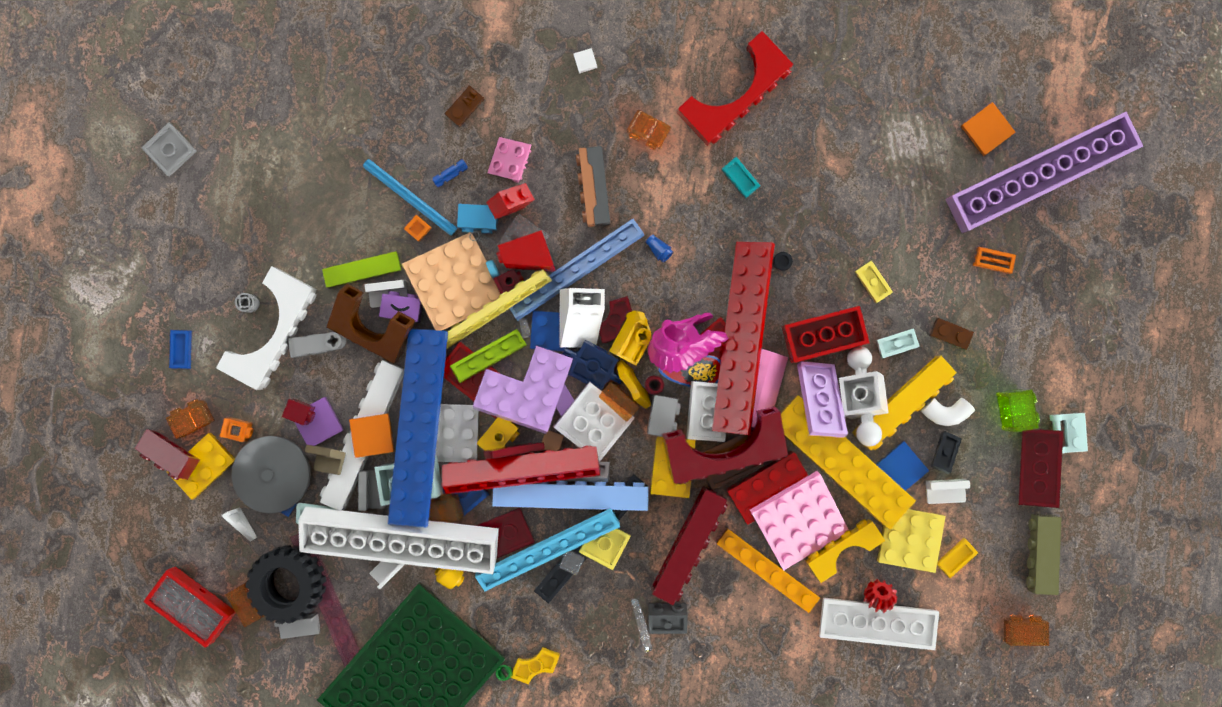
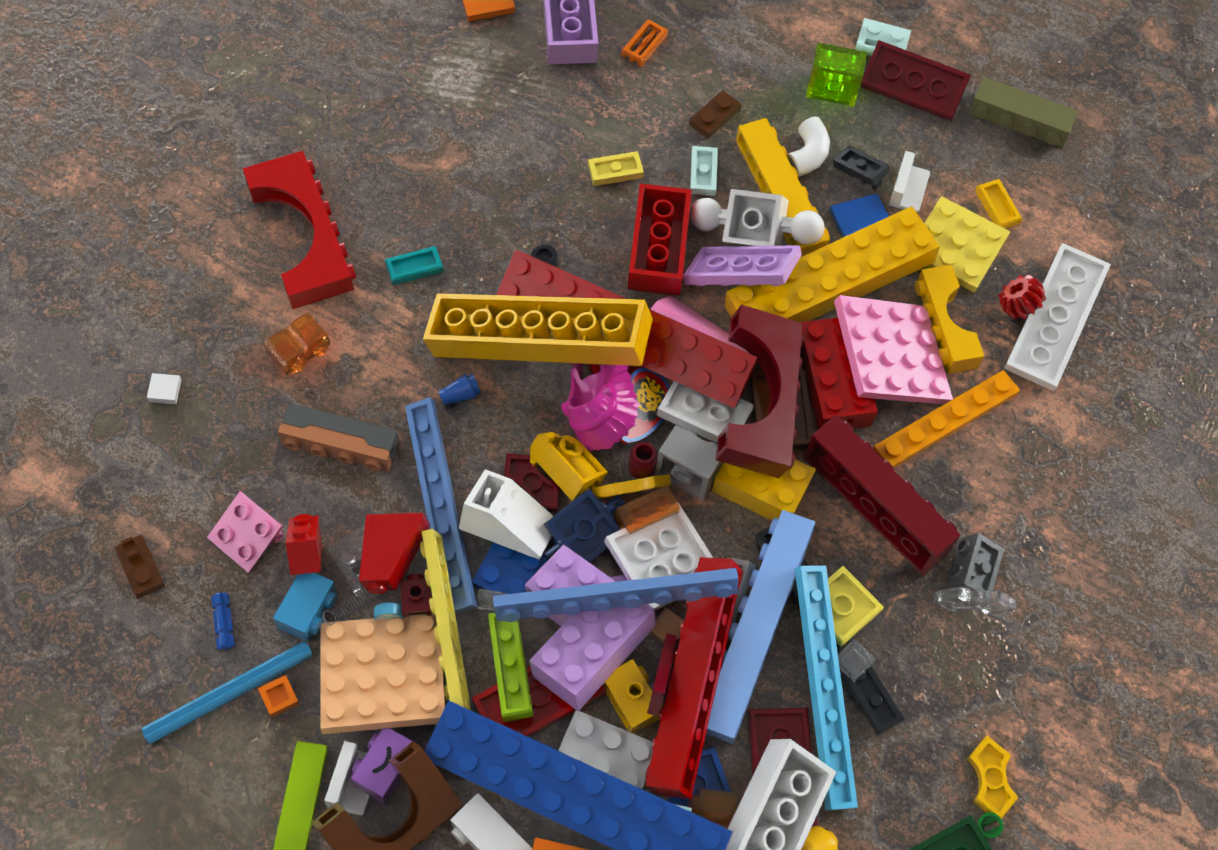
camera: 80 degrees left, 25 degrees down
clear orange brick [1004,615,1049,646] -> none
none -> yellow brick [423,293,653,366]
none -> medium blue plate [493,568,738,622]

